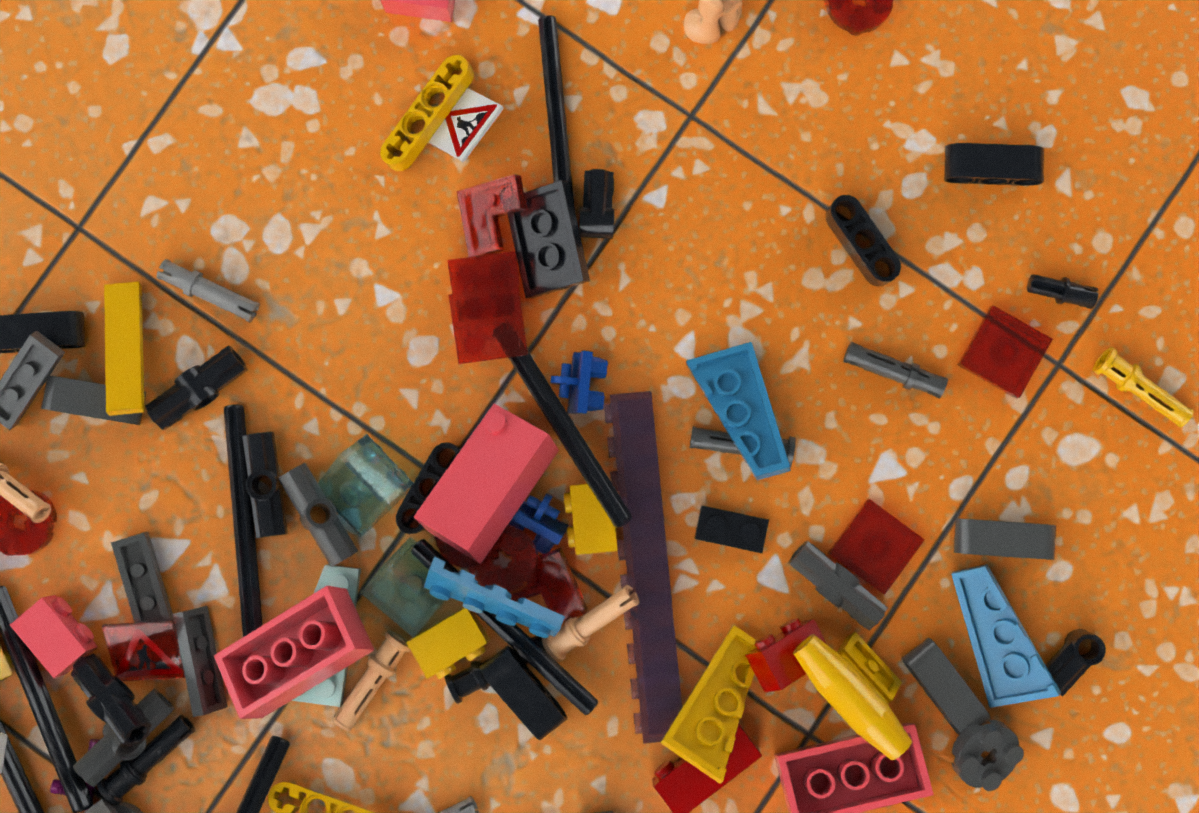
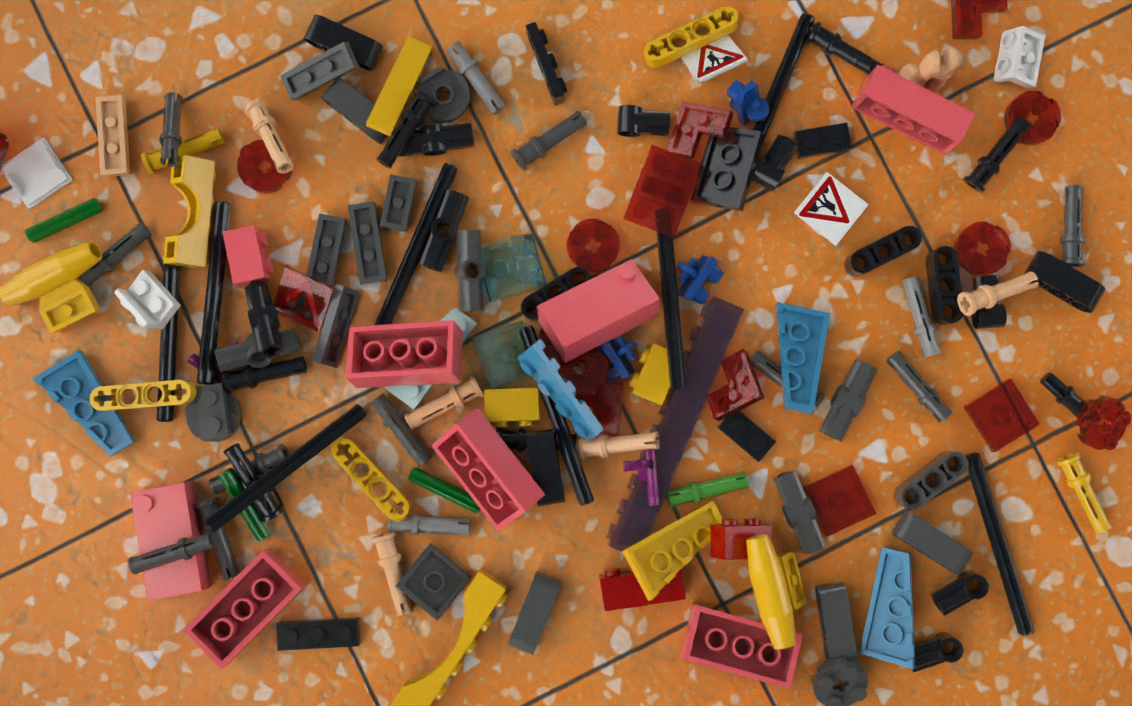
camera: 25 degrees right, 0 degrees up
none -> dark grey plate [347,201,388,285]
none -> dark grey pin [370,393,432,467]
none -> black pin [376,90,436,169]
none -> dark grey plate [380,174,418,233]
none -> green axle [408,467,480,513]
none -> dark grey plate [418,68,470,124]
none -> coral brick [432,408,545,531]
none -> dark grey pin [510,111,587,171]
none -> black plate [526,22,567,106]
none -> clear red plate [567,218,620,273]
none -> black piece [617,105,671,137]
none -> magenta hose [623,450,660,506]
none -> bright green pin [666,471,749,507]
none -> clear red plate [706,349,765,421]
none -> blue hips [726,80,769,126]
none -> black plate [793,122,852,159]
none -> white piece [794,172,869,246]
none -> black pin [805,22,884,75]
none -> dark grey piece [819,360,877,442]
none -> black beam [844,226,922,277]
none -> coral brick [850,65,976,154]
none -> dark grey beam [894,451,969,509]
none -> light grey pin [902,276,941,357]
none -> black piece [930,571,989,616]
none -> clear red plate [954,221,1011,275]
none -> light nougat pin [957,271,1039,316]
none -> black pin [963,116,1031,193]
none -> black axle [965,452,1035,636]
none -> black piece [971,275,1007,329]
none -> dark grey pin [1060,185,1086,267]
none -> clear red plate [1076,395,1131,450]

